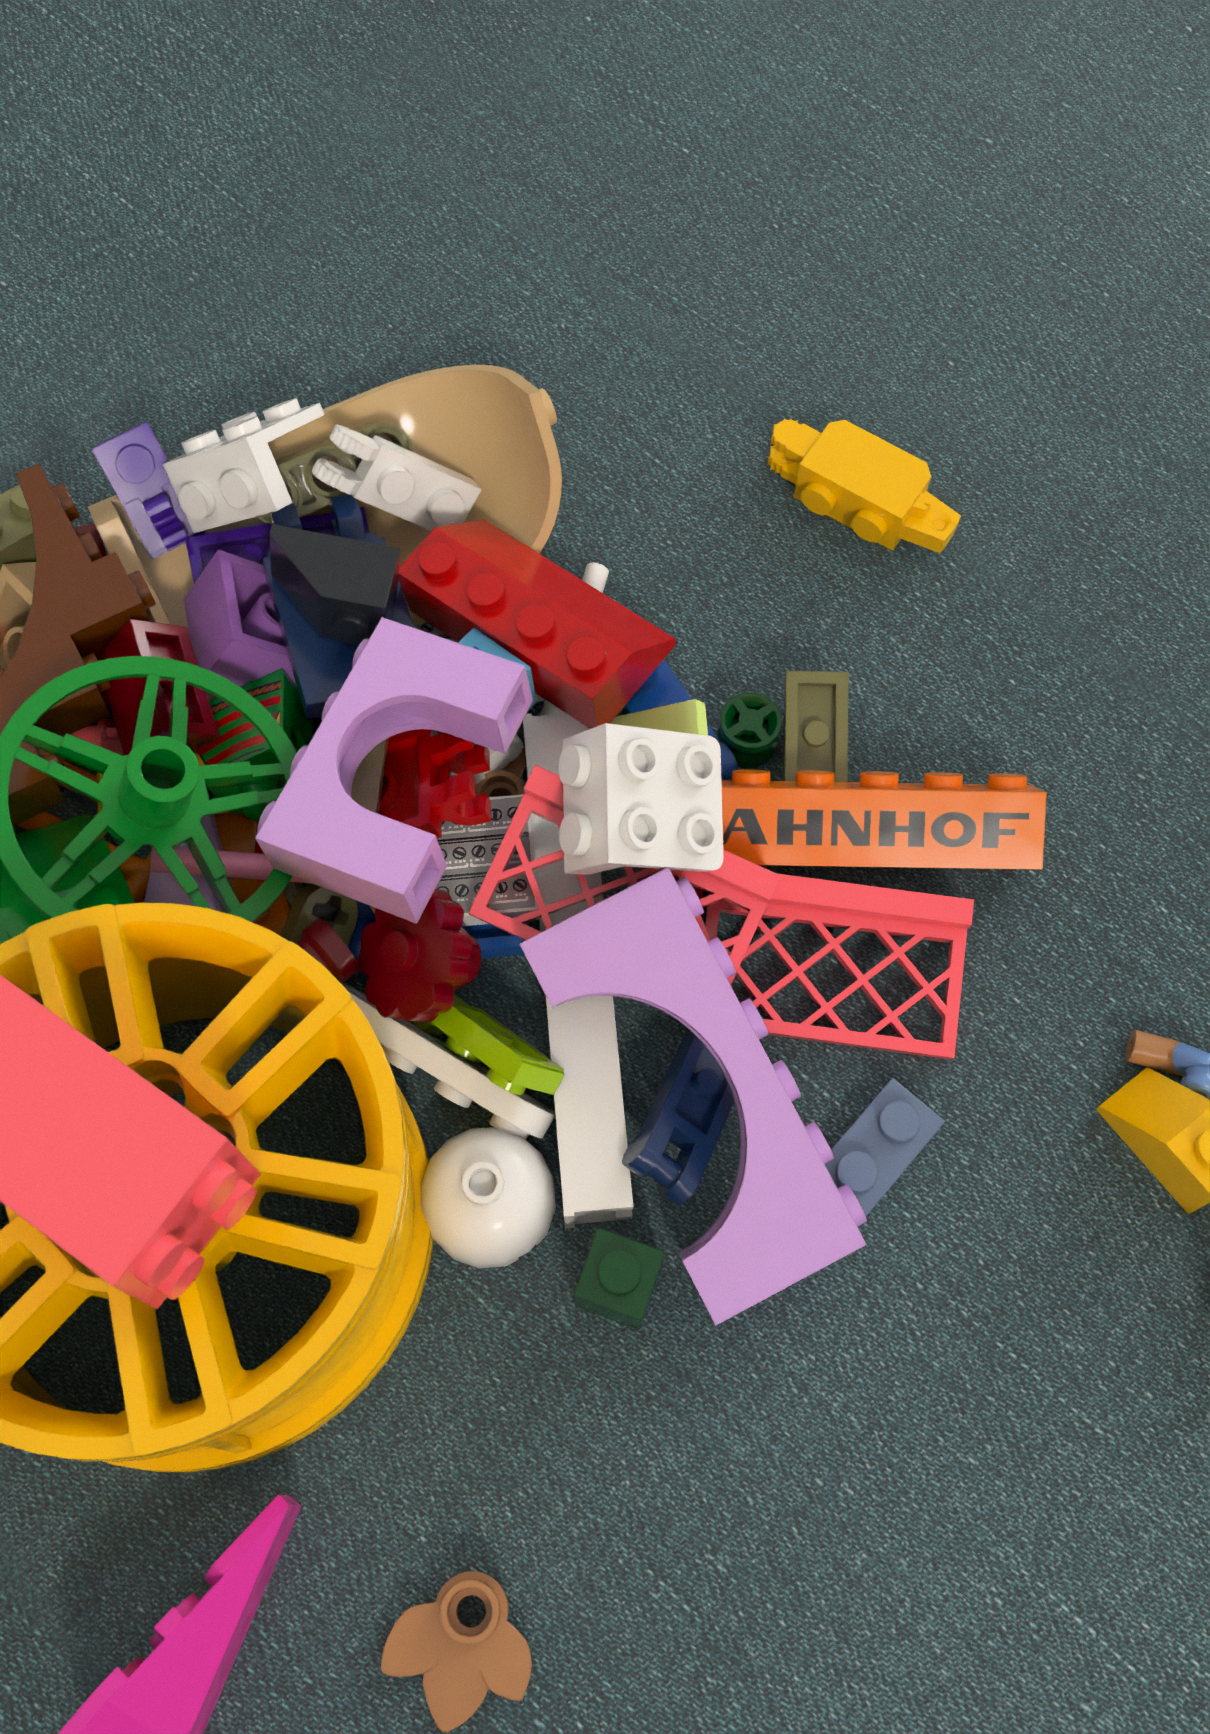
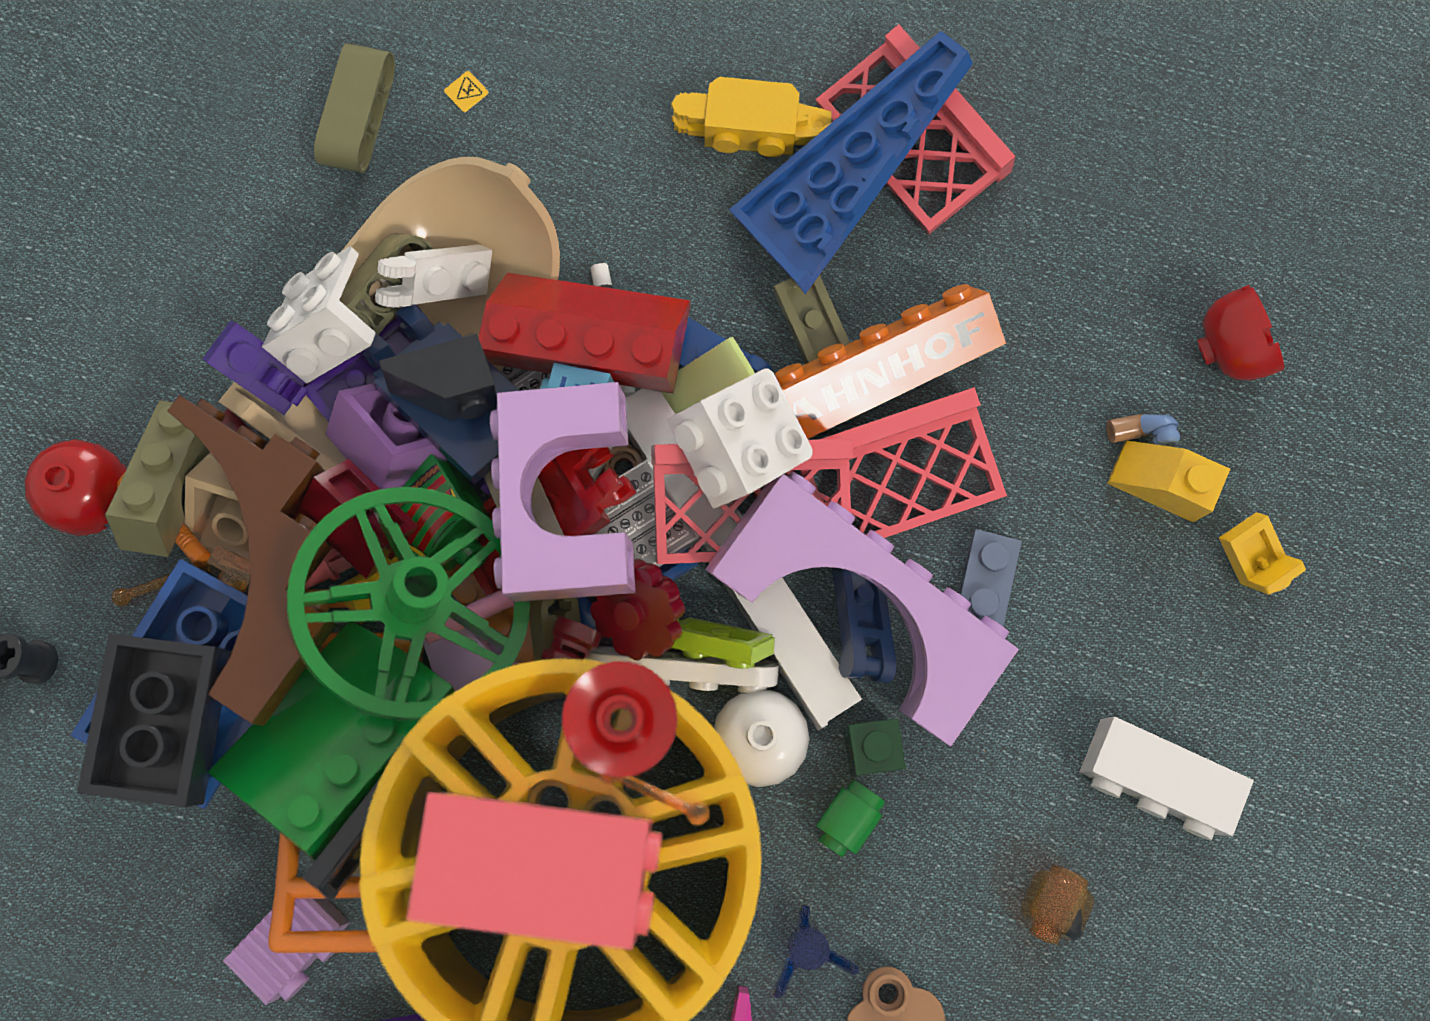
camera: 30 degrees left, 10 degrees up
dark green wheel [717,692,782,768] -> none
none -> olive beam [314,43,395,173]
none -> yellow sticker [444,71,489,112]
none -> red dish [562,661,678,777]
none -> clear orange hinge [598,773,709,825]
none -> blue wing [729,31,973,294]
none -> clear blue plant [773,905,859,998]
none -> coral fence [816,25,1016,235]
none -> green brick [816,780,886,858]
none -> clear orange head [1020,865,1095,946]
none -> white brick [1079,717,1254,840]

